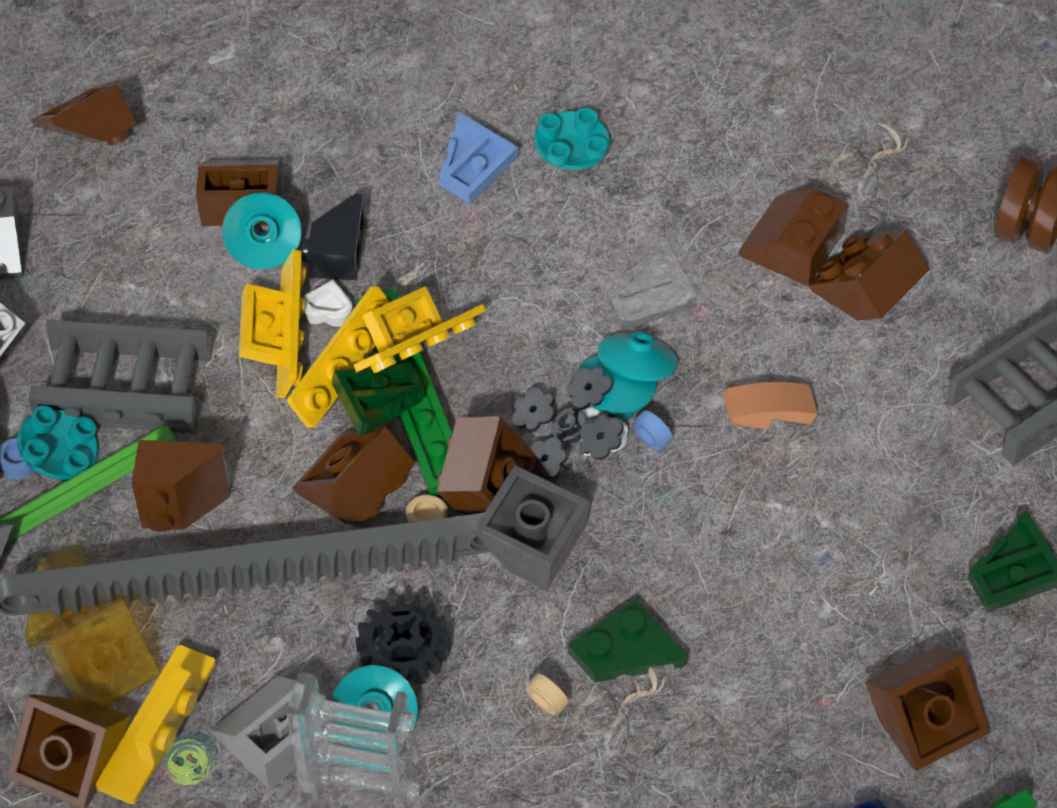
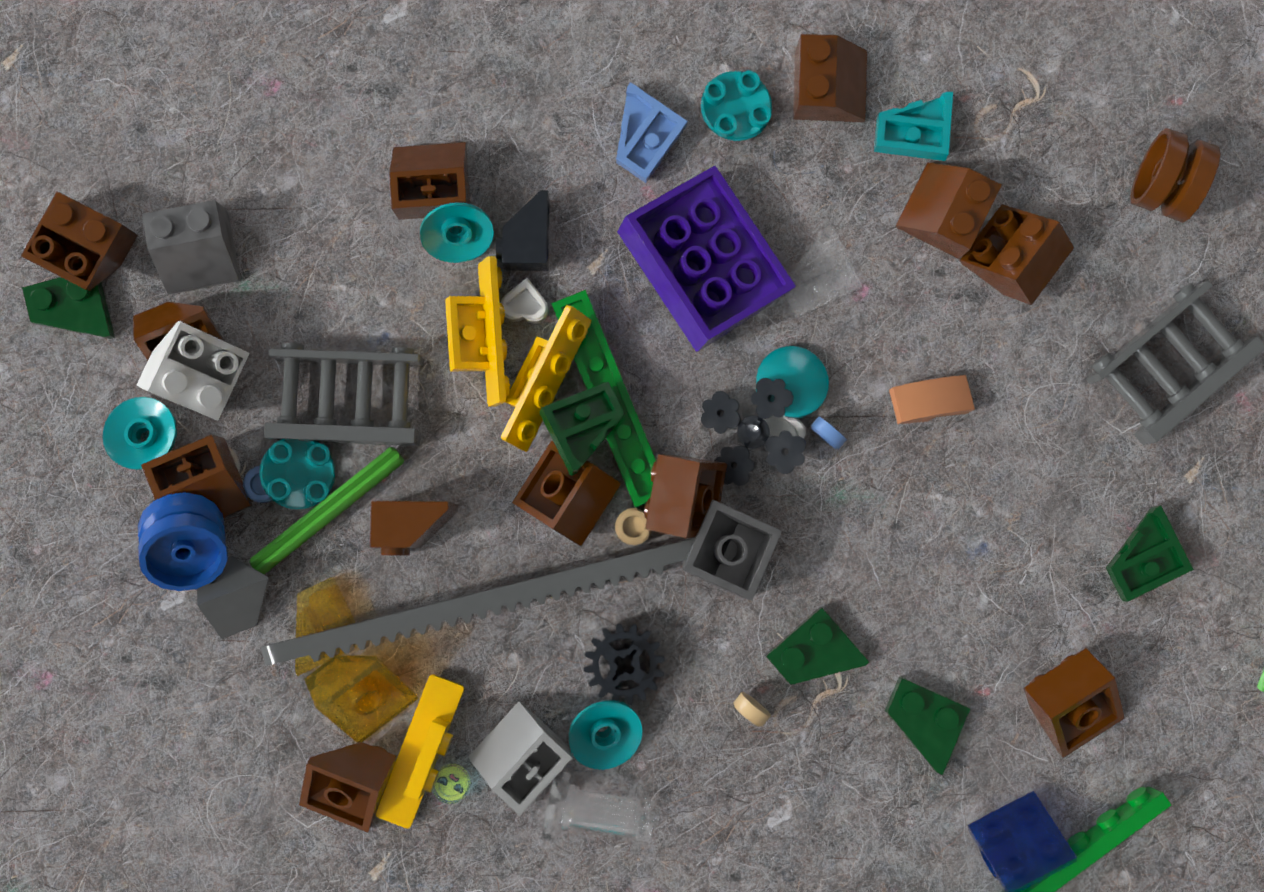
camera: 10 degrees left, 30 degrees up
reddish brown slope [31,83,137,146] -> none
yellow bracket [353,286,486,373] -> none
teal dish [598,332,678,382] -> none
none -> dark purple slope [617,165,796,352]
none -> reddish brown slope [793,34,867,123]
none -> teal wing [874,91,953,161]
none -> dark green wing [885,677,970,775]

